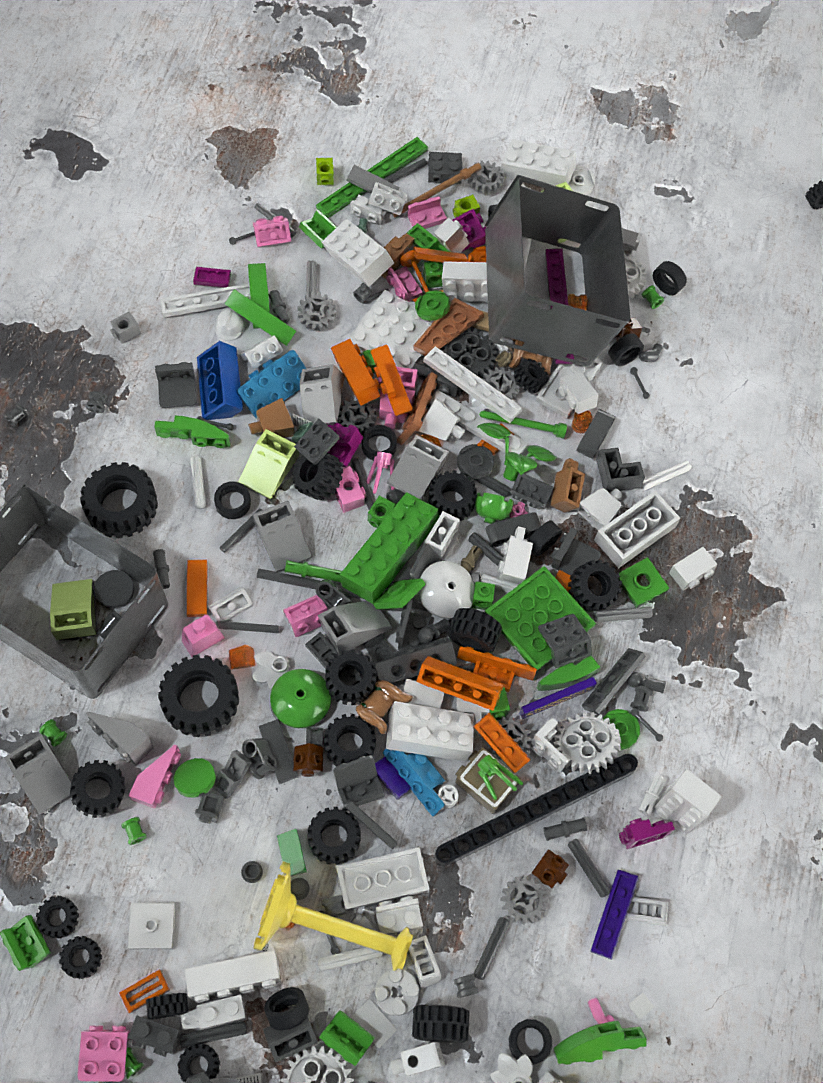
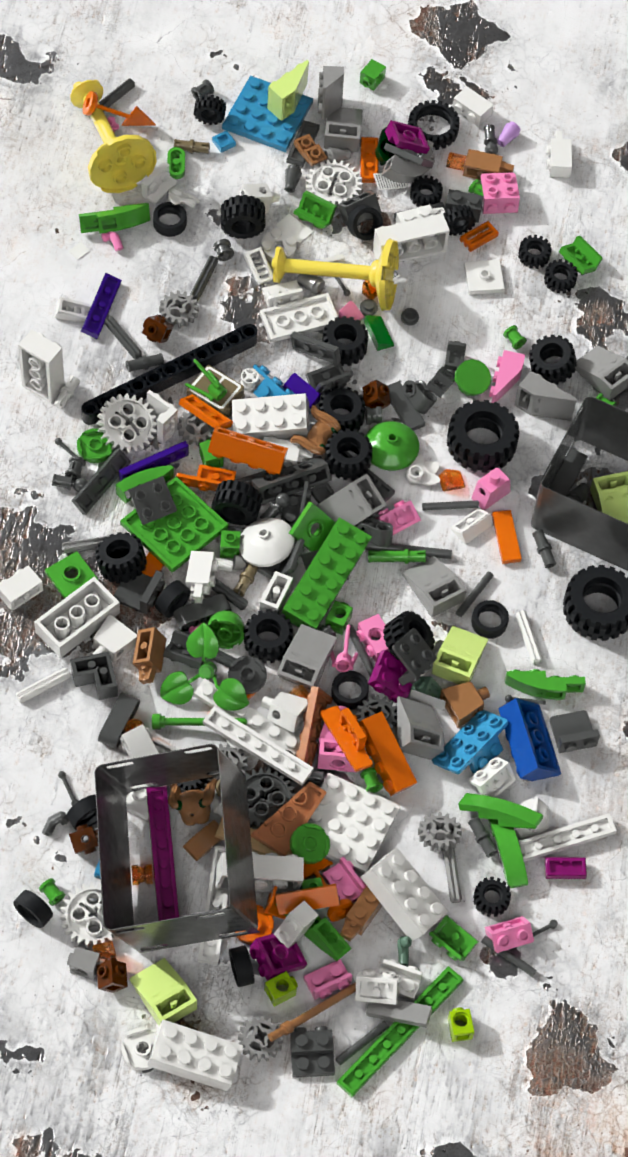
camera: 175 degrees right, 5 degrees down
dark grey wheel [321,895,346,917] -> none
magenta plate [619,818,675,849] -> none
none -> bright pink slope [339,301,364,321]
none -> black tyre [473,877,511,917]

